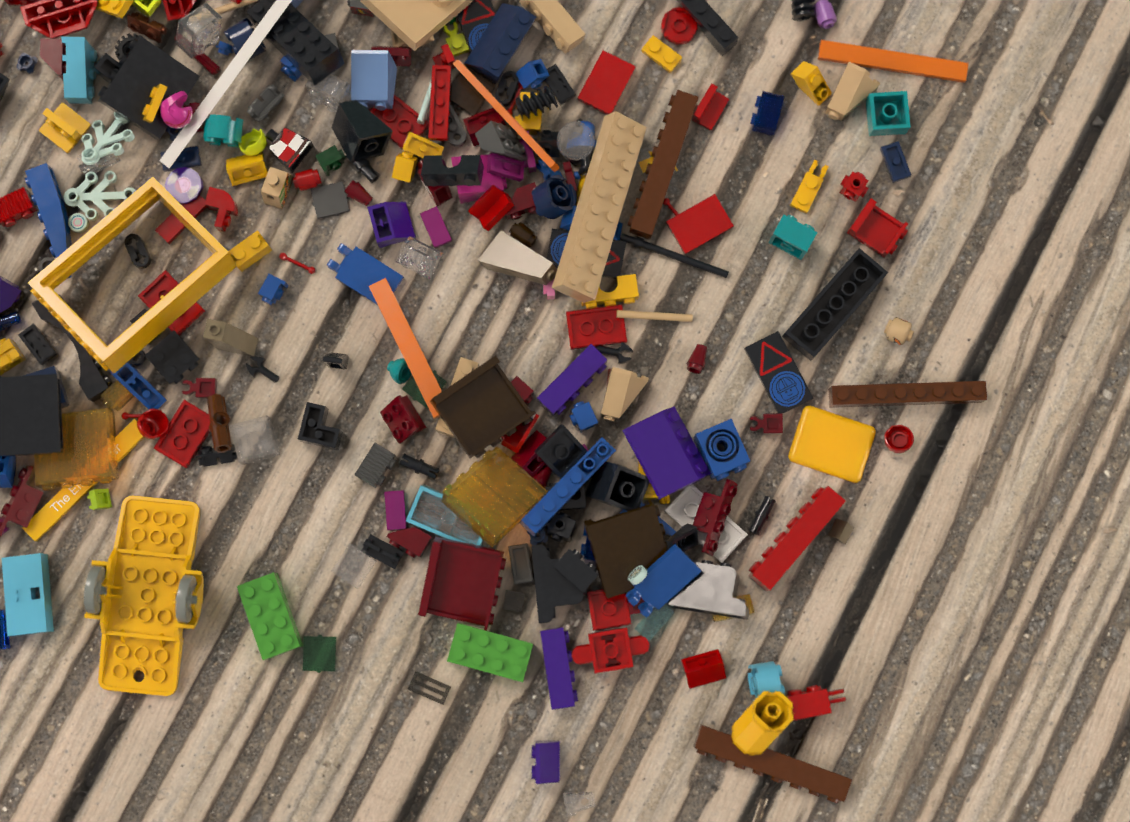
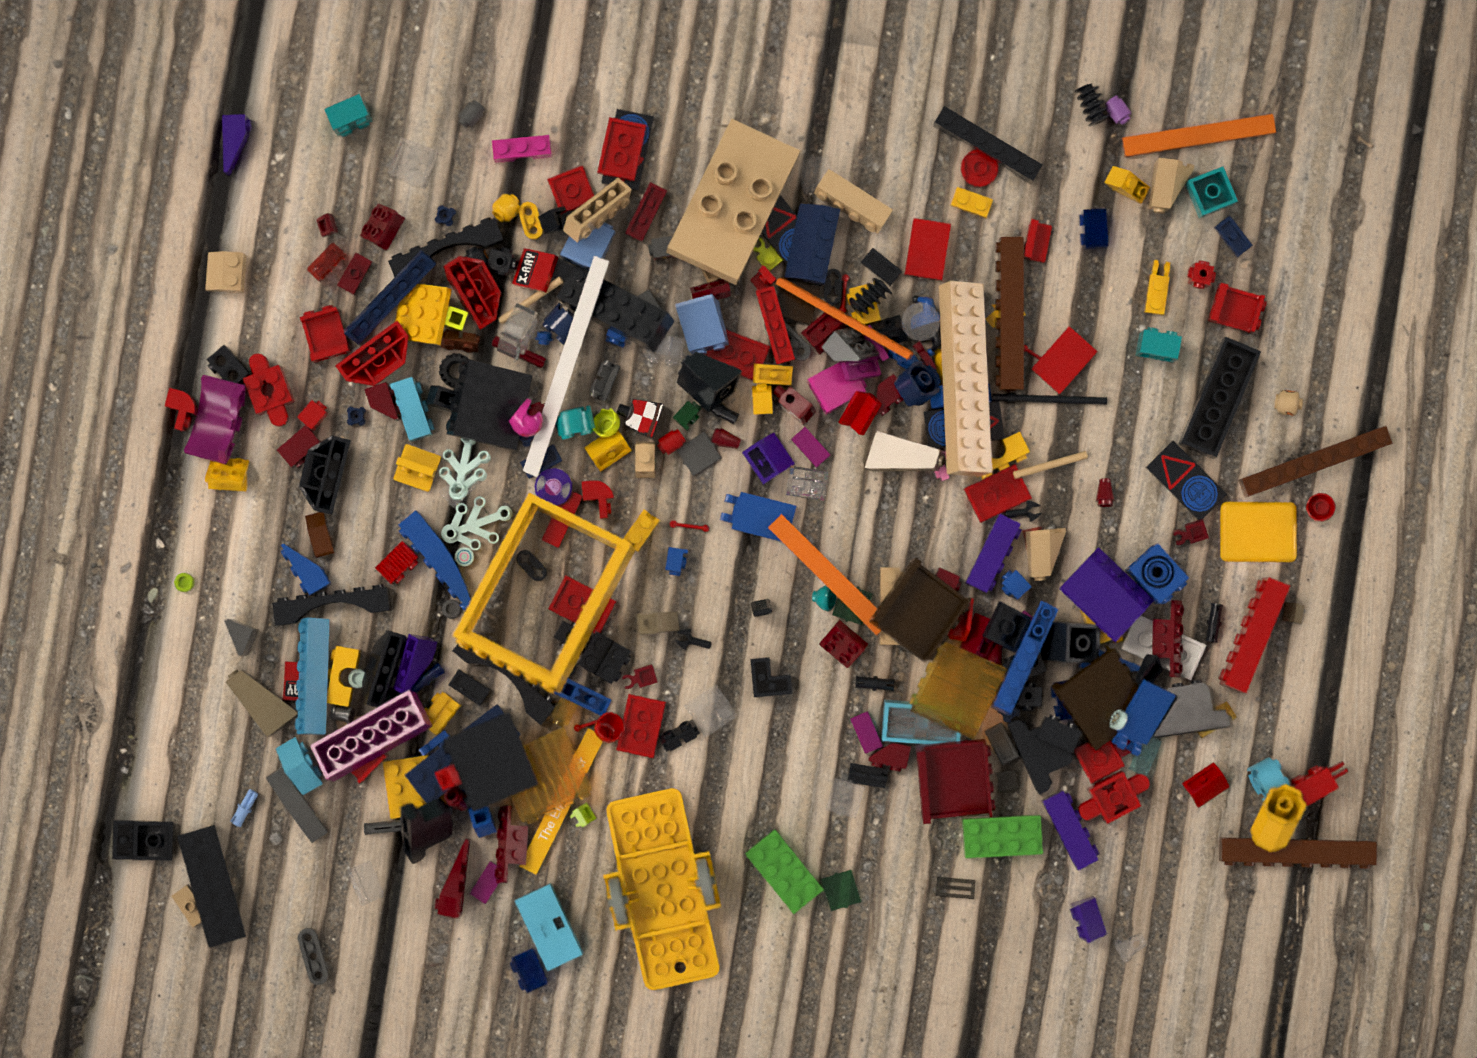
camera: 15 degrees left, 5 degrees up
yellow plate [142,84,167,123] -> none
reddish brown piece [207,394,232,453] -> none
dark grey brick [354,442,397,488] -> none
light aqua bar [417,78,432,124] -> none
black arch [421,155,484,187] -> none
dark brown brick [509,222,538,248] -> none
blue brick [516,59,550,89] -> none

